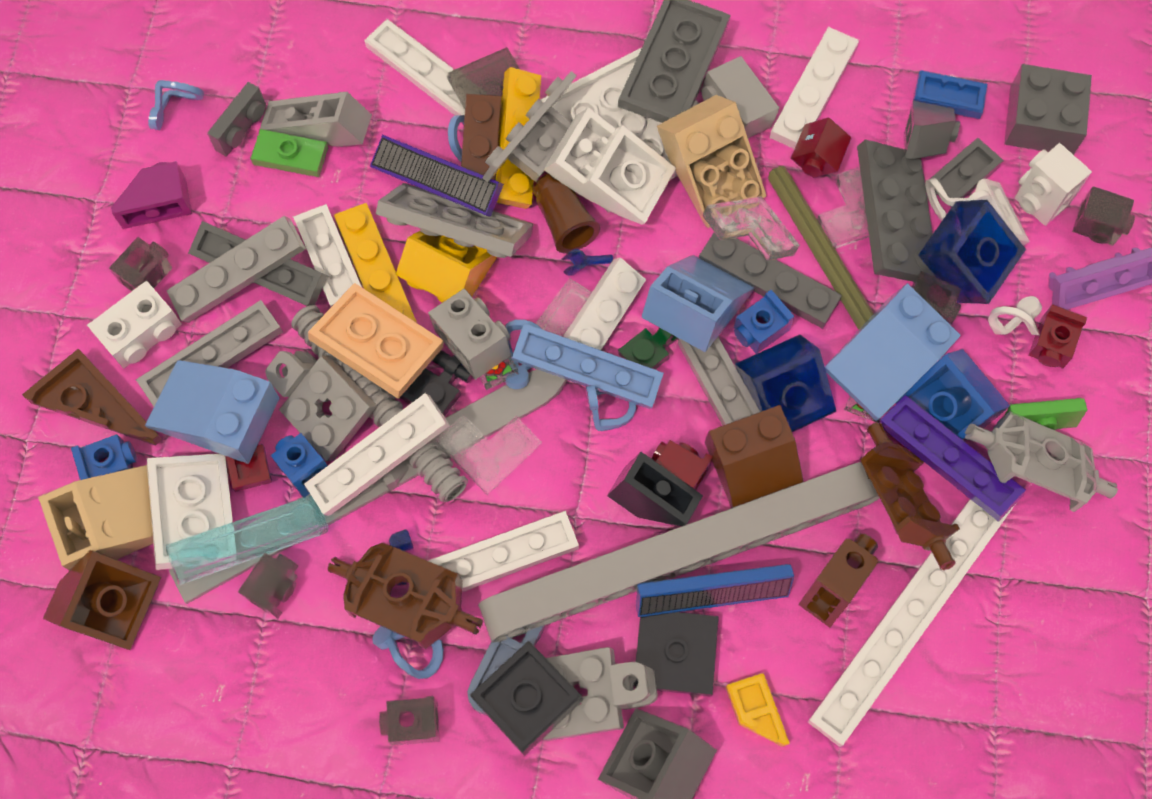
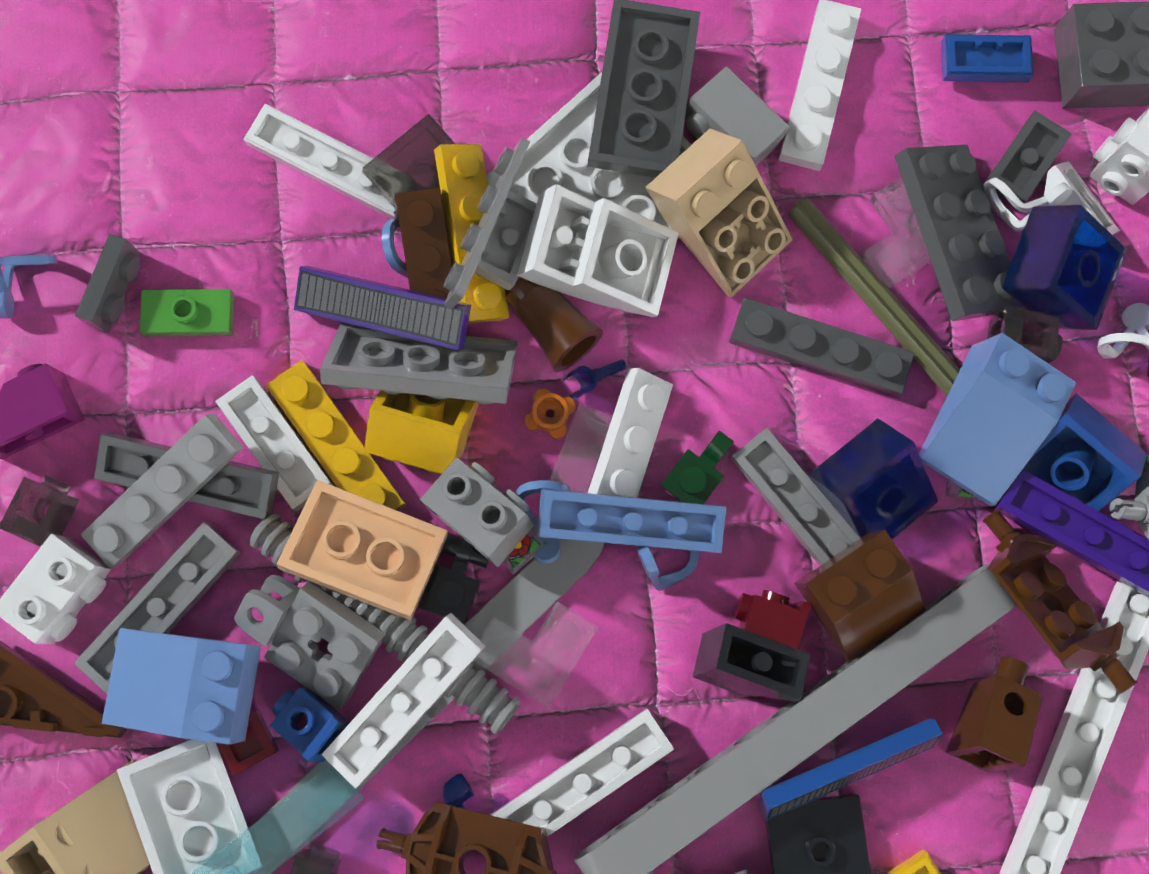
camera: 15 degrees left, 10 degrees up
blue brick [71,434,137,480] -> none
light grey slope [259,92,372,147] -> none
medium blue slope [641,255,755,352] -> none
clear plate [702,196,800,261] -> none
blue brick [734,290,795,354] -> none
dark red brick [791,117,852,178] -> none
dark grey slope [904,101,960,159] -> none
none -> orange plate [525,388,576,439]

